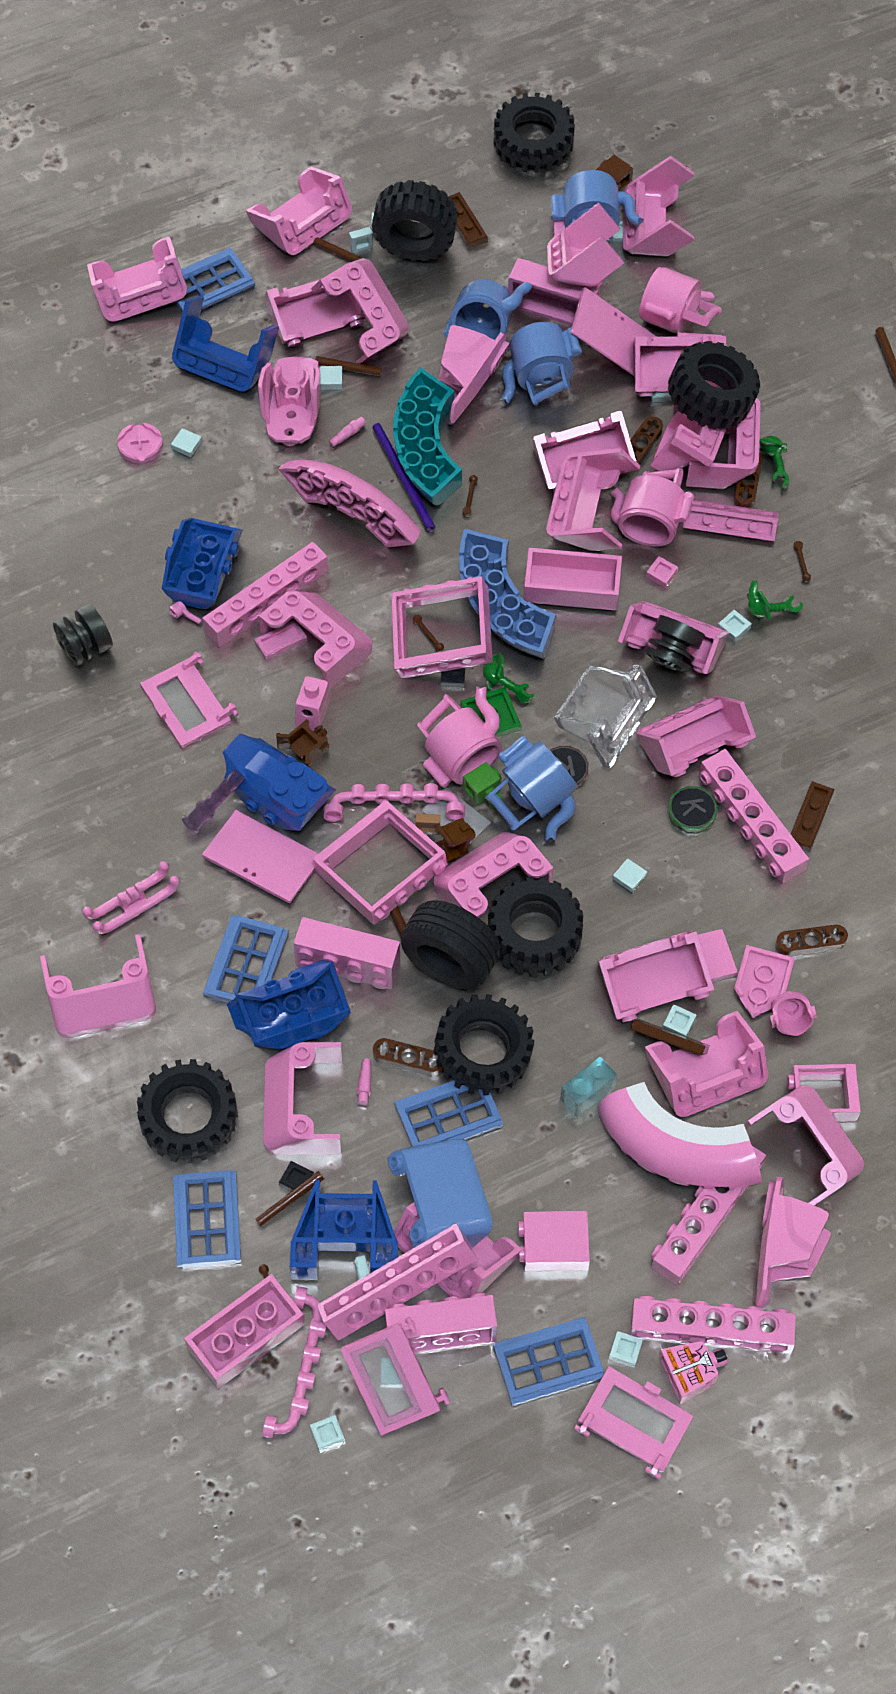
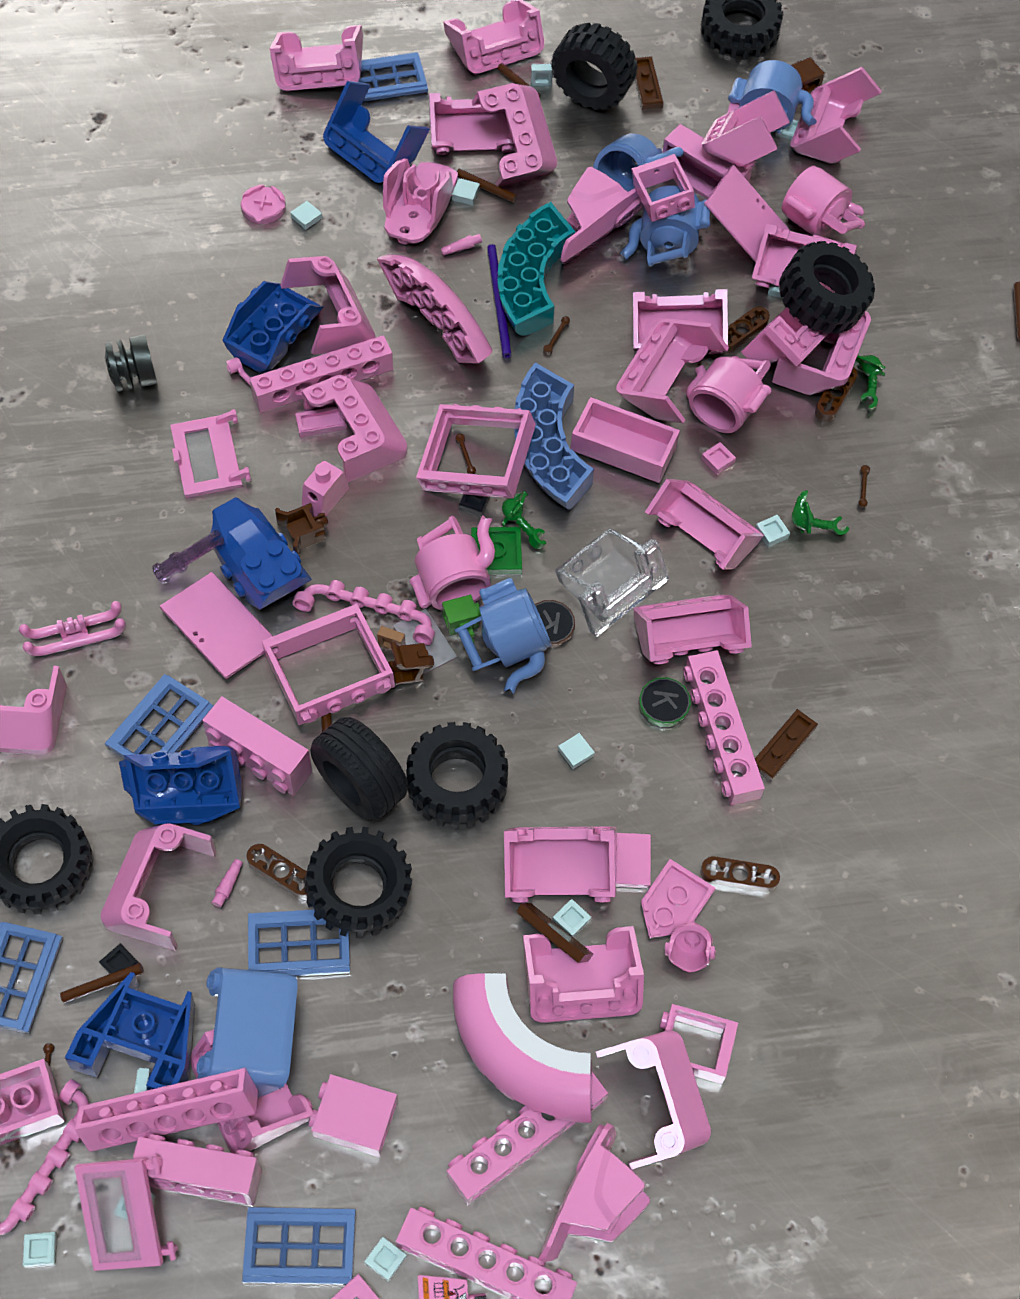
camera: 15 degrees right, 0 degrees up
bright pink windscreen [434,832,553,918] -> none
clear light blue brick [560,1057,617,1117] -> none
pearl dark grey wheel [643,615,705,672] -> none
bright pink fence [683,500,779,541] -> none
none -> bright pink windscreen [280,256,375,355]
none -> bright pink window [632,154,695,222]

